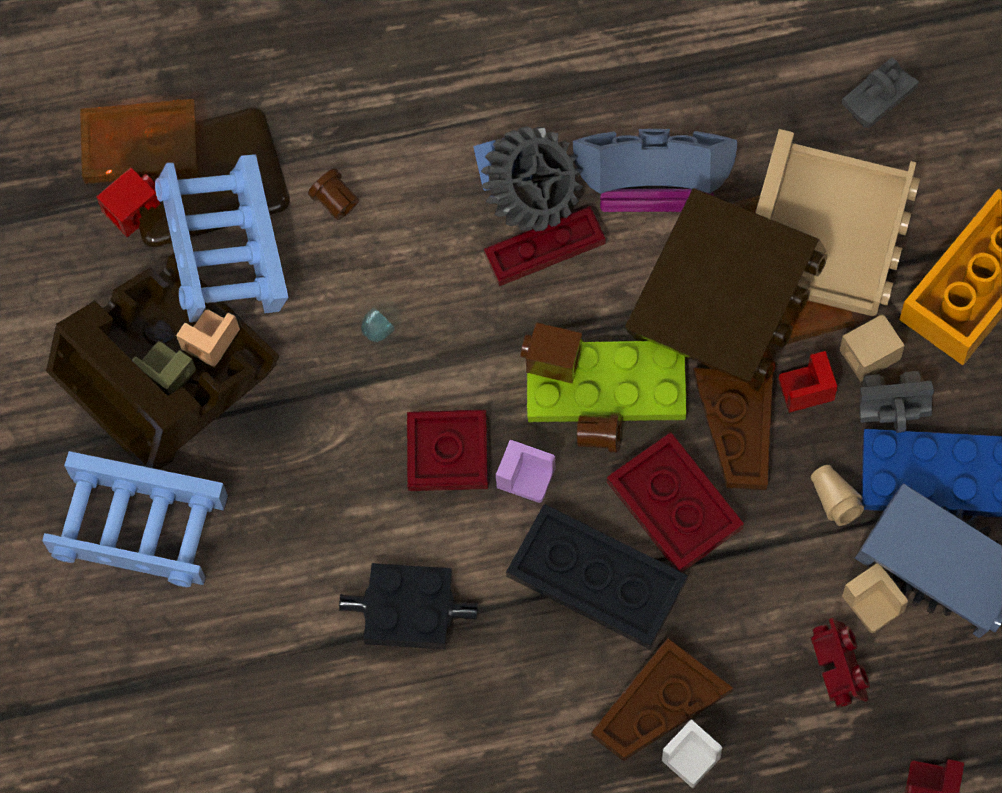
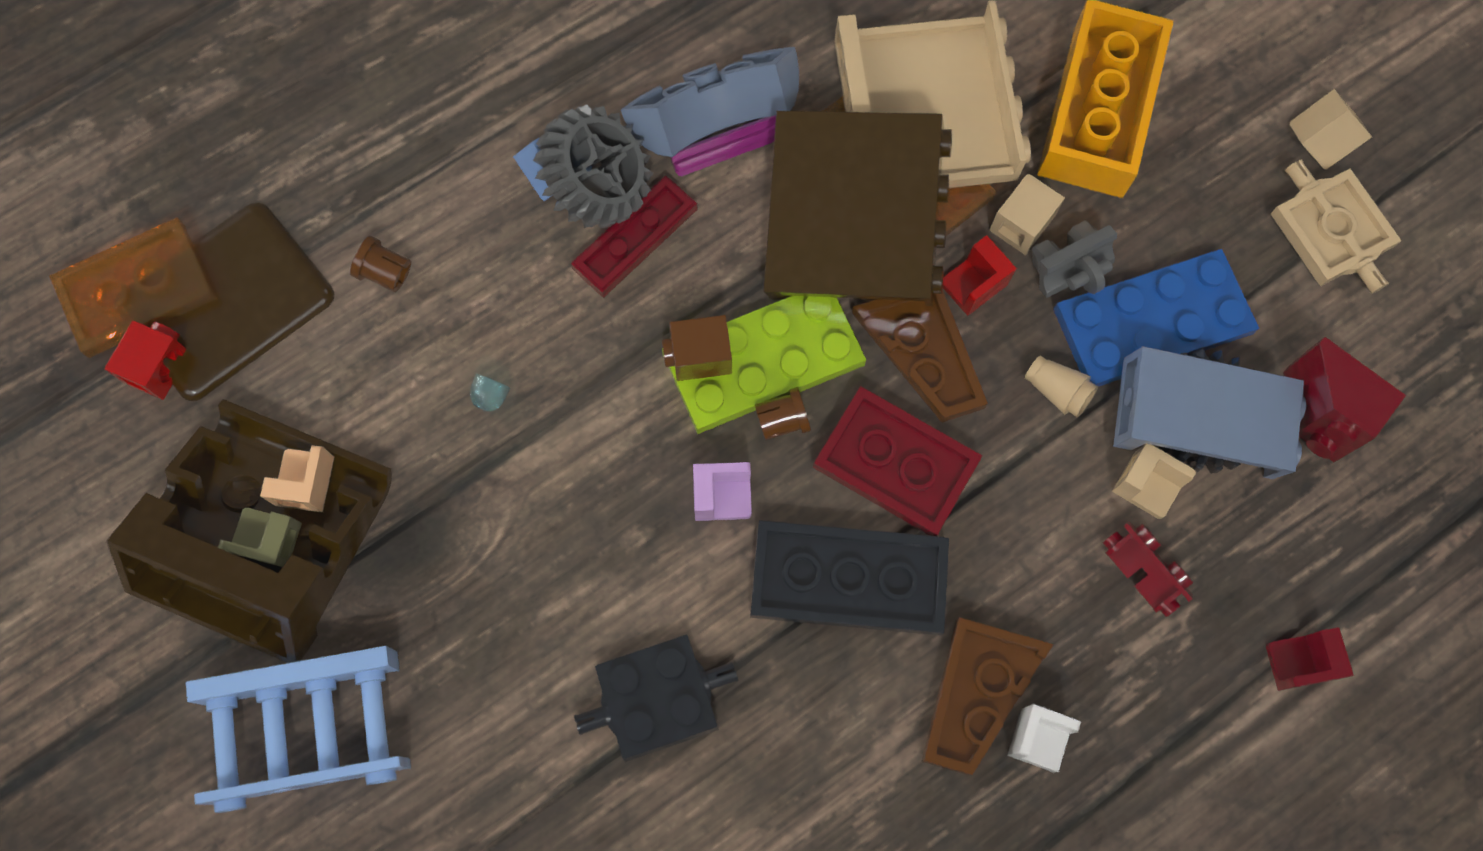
camera: 30 degrees left, 5 degrees up
light blue fence [155,154,289,322] -> none
dark red tile [407,410,488,491] -> none

